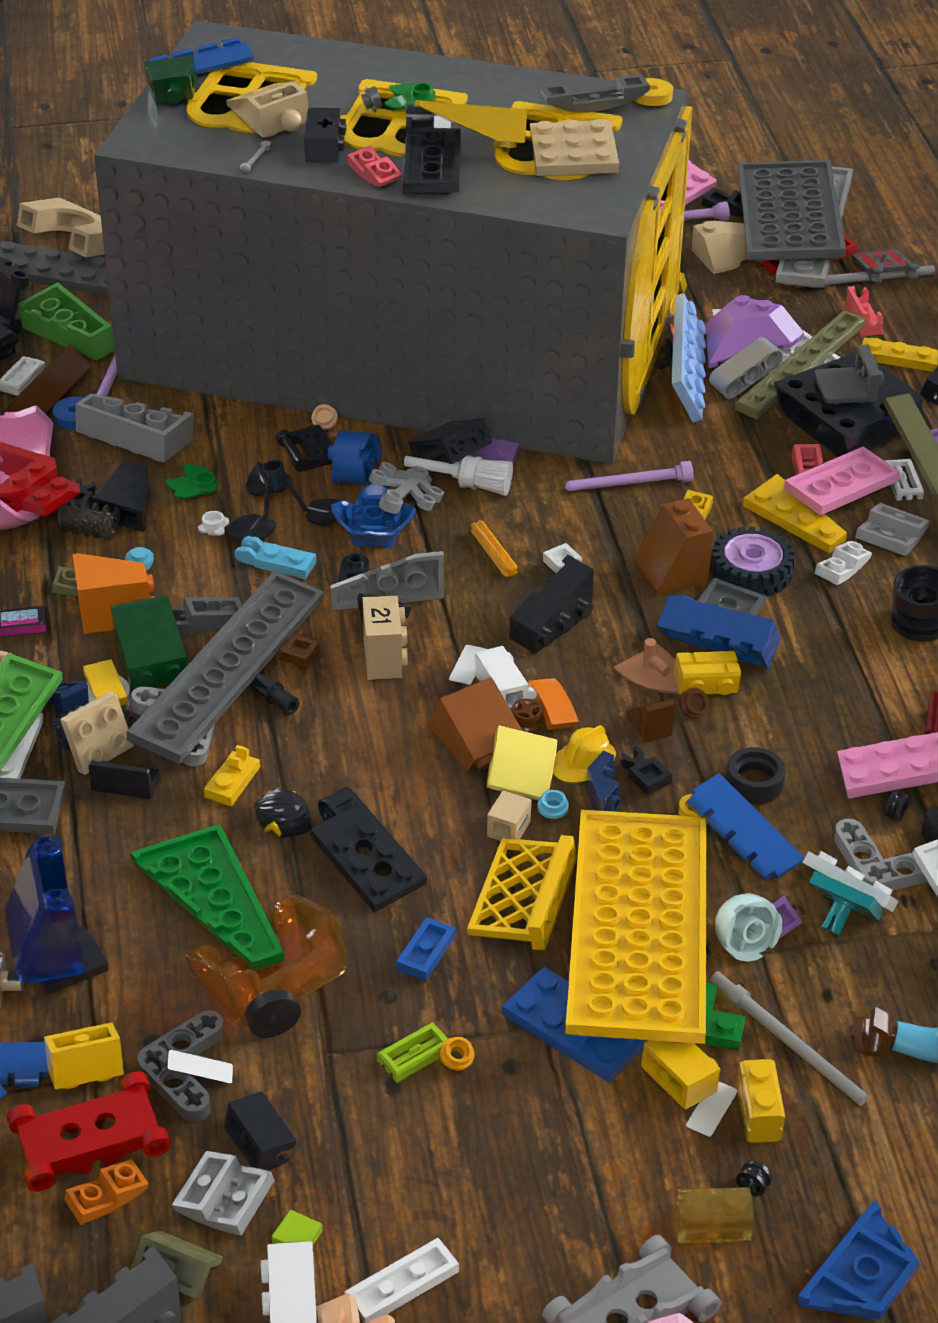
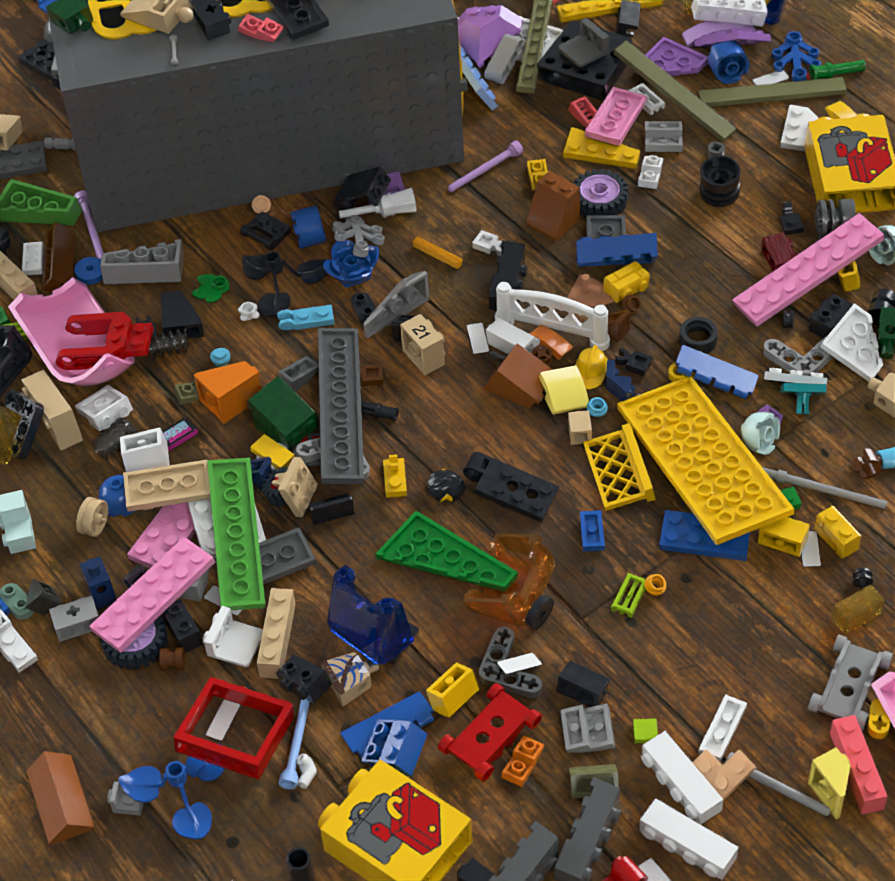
camera: 25 degrees left, 10 degrees up
none -> white piece [495,282,610,351]

